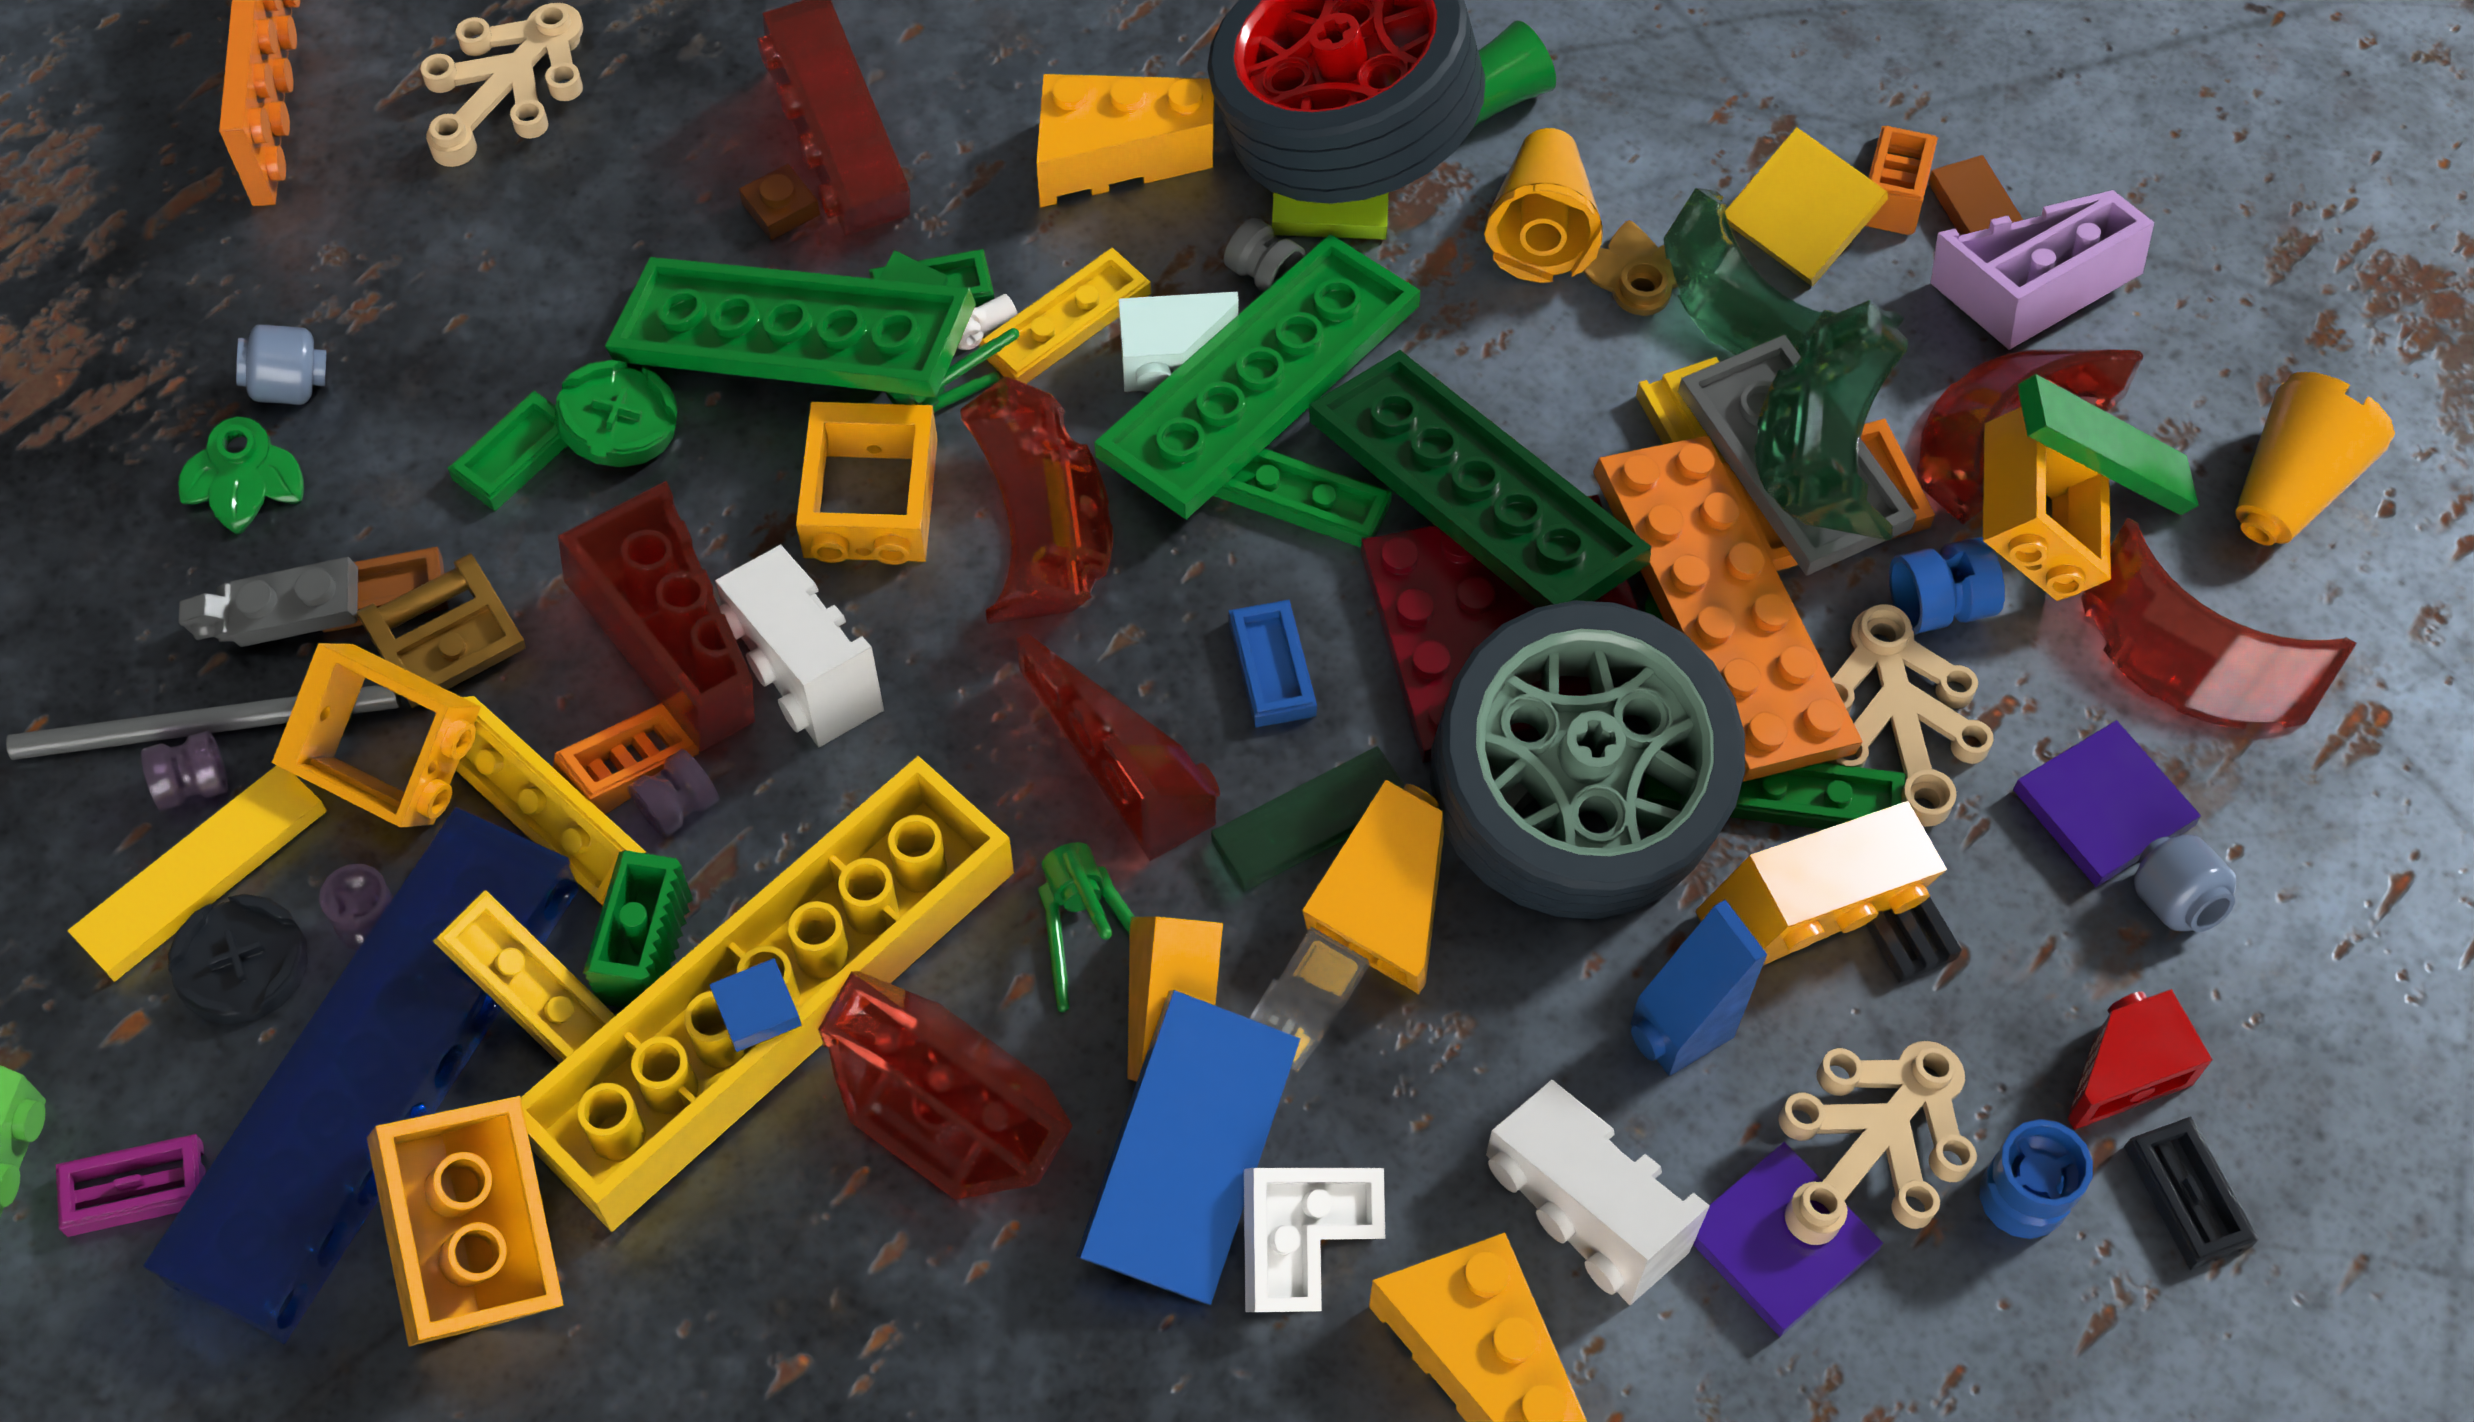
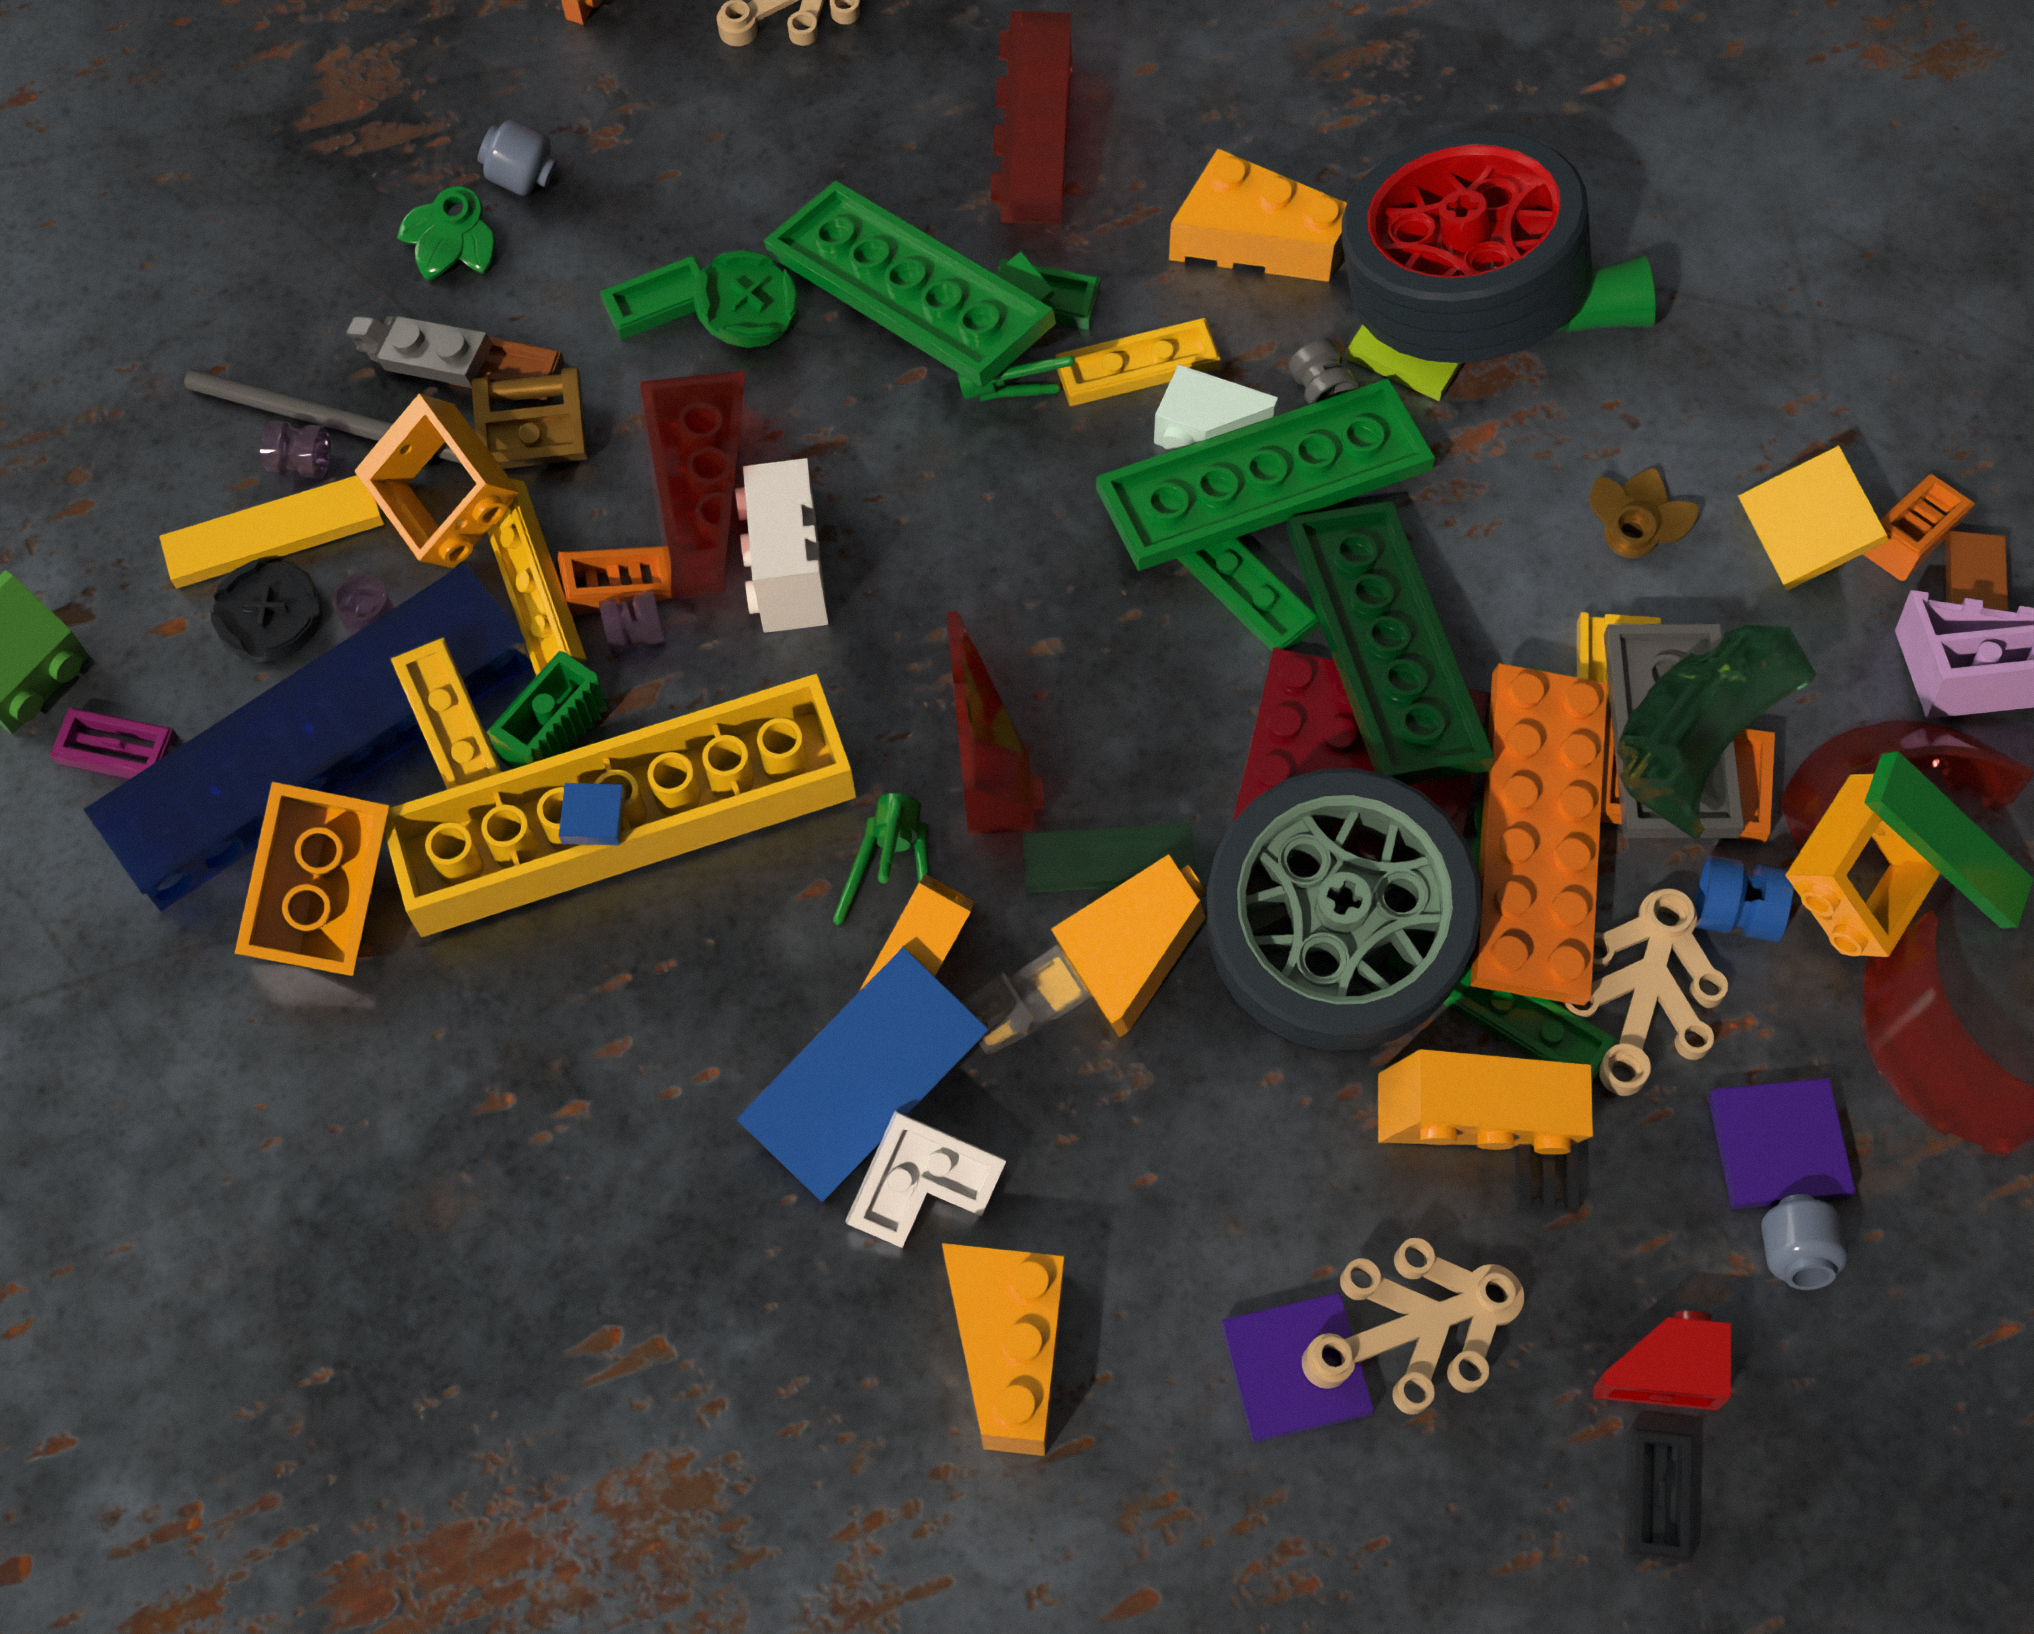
camera: 30 degrees right, 5 degrees up
reddish brown plate [739,163,820,240] -> none
light orange window [796,402,938,565] -> none
clear red wedge [818,971,1073,1200] -> none
white arm [957,294,1018,350] -> none
clear red windscreen [960,376,1113,624] -> none
blue tile [1228,600,1317,728] -> none
light orange cone [1484,128,1603,283] -> none
white wedge [1486,1080,1710,1305] -> none
blue slope [1630,900,1767,1076] -> none
clear green windscreen [1663,188,1904,377] -> none
blue wheel [1979,1119,2093,1239] -> none

